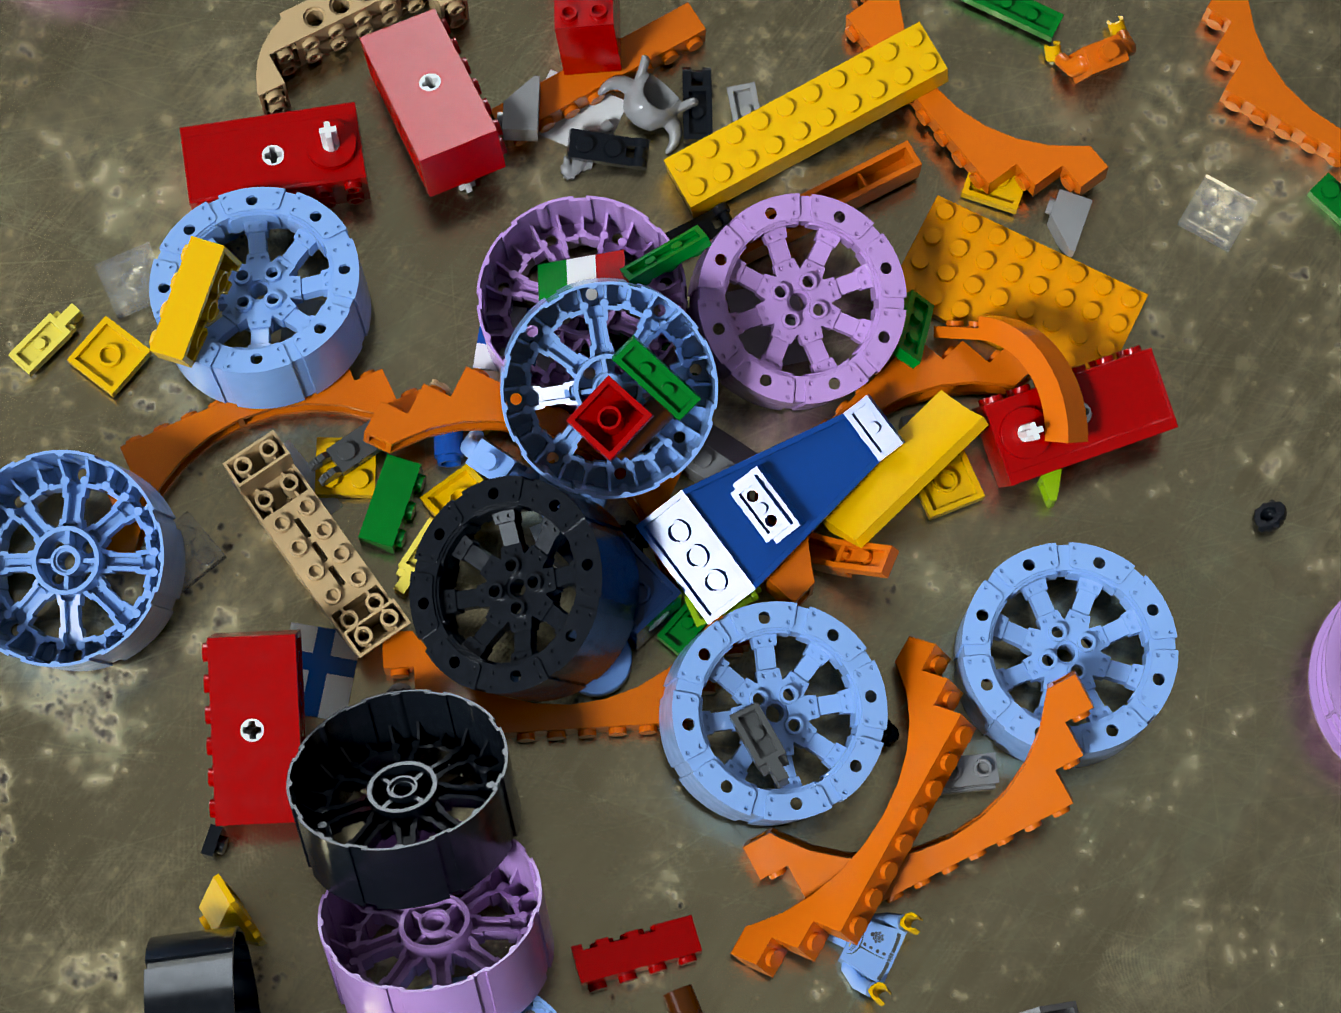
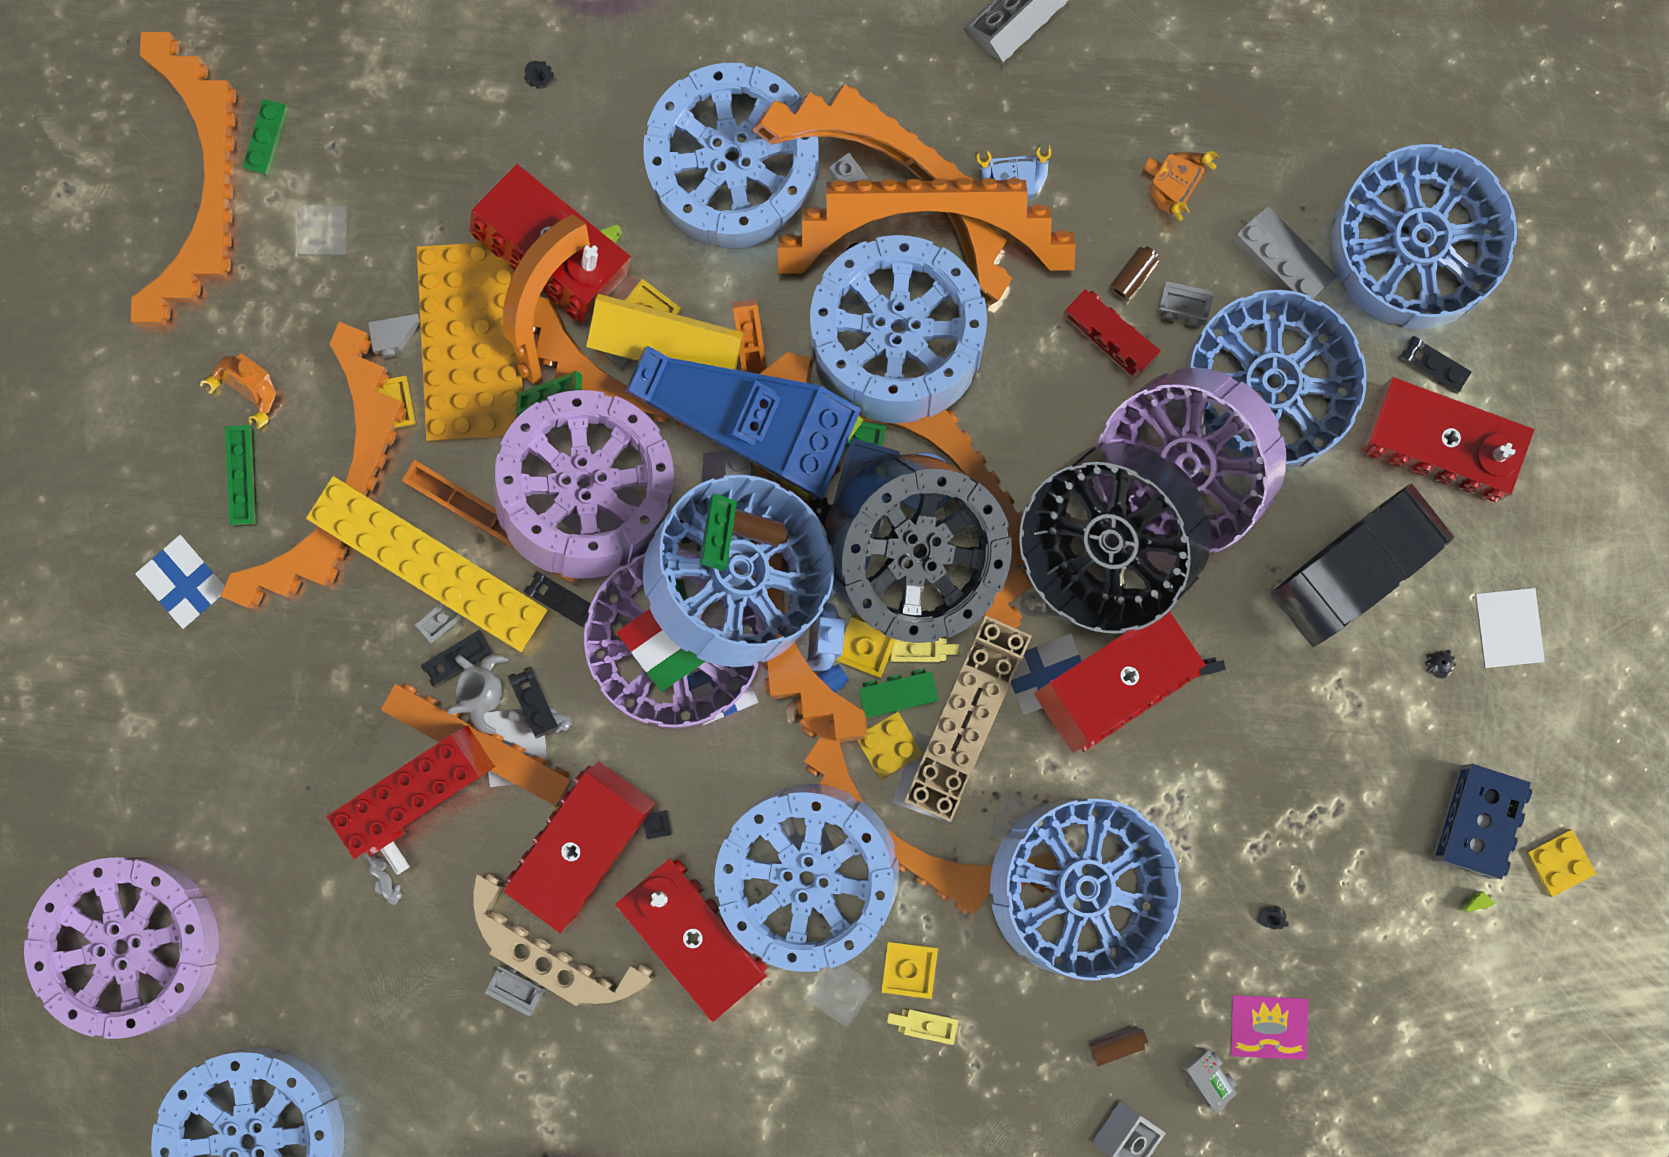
camera: 115 degrees left, 10 degrees up
yellow wedge [149,236,242,368] -> none
yellow wedge [199,873,267,947] -> none
dark grey hinge [307,419,382,486] -> none
light grey slope [497,76,541,142] -> none
red slope [566,375,654,462] -> none
green plate [620,224,711,286] -> none
dark grey hinge [729,702,789,789] -> none
none -> black plate [643,810,672,839]

